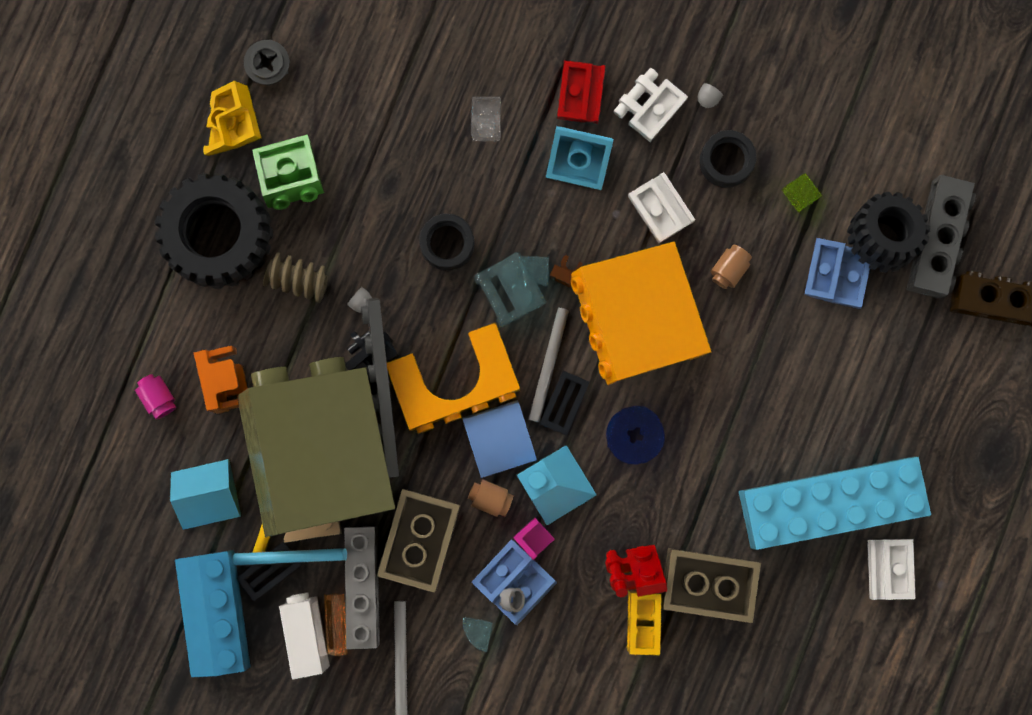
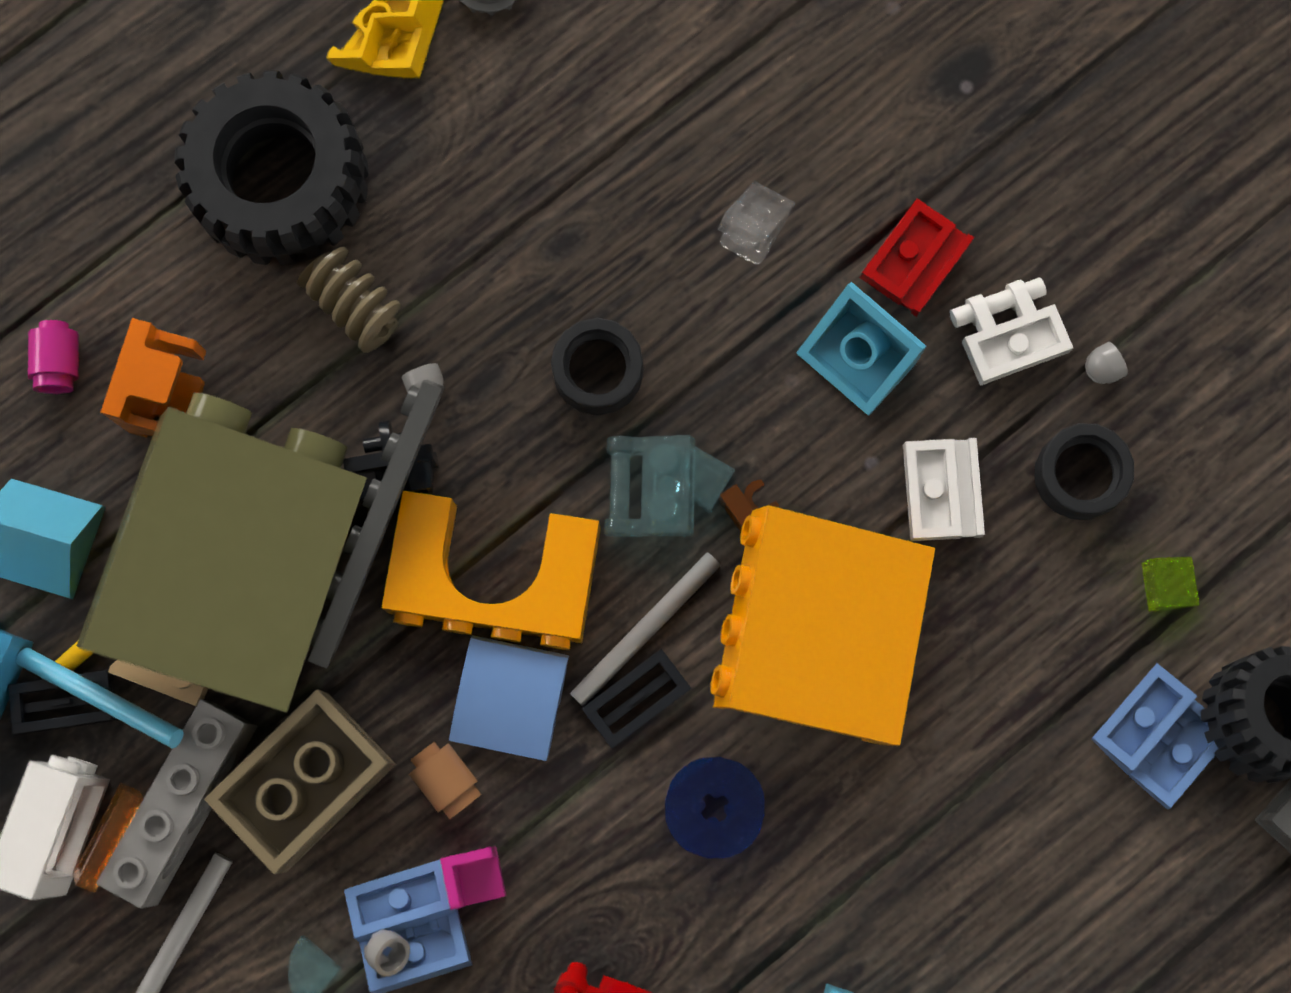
camera: 35 degrees right, 5 degrees down
bright green plate [252,134,324,210] -> none
medium azure slope [517,445,596,525] -> none
medium nougat brick [710,244,752,289] -> none

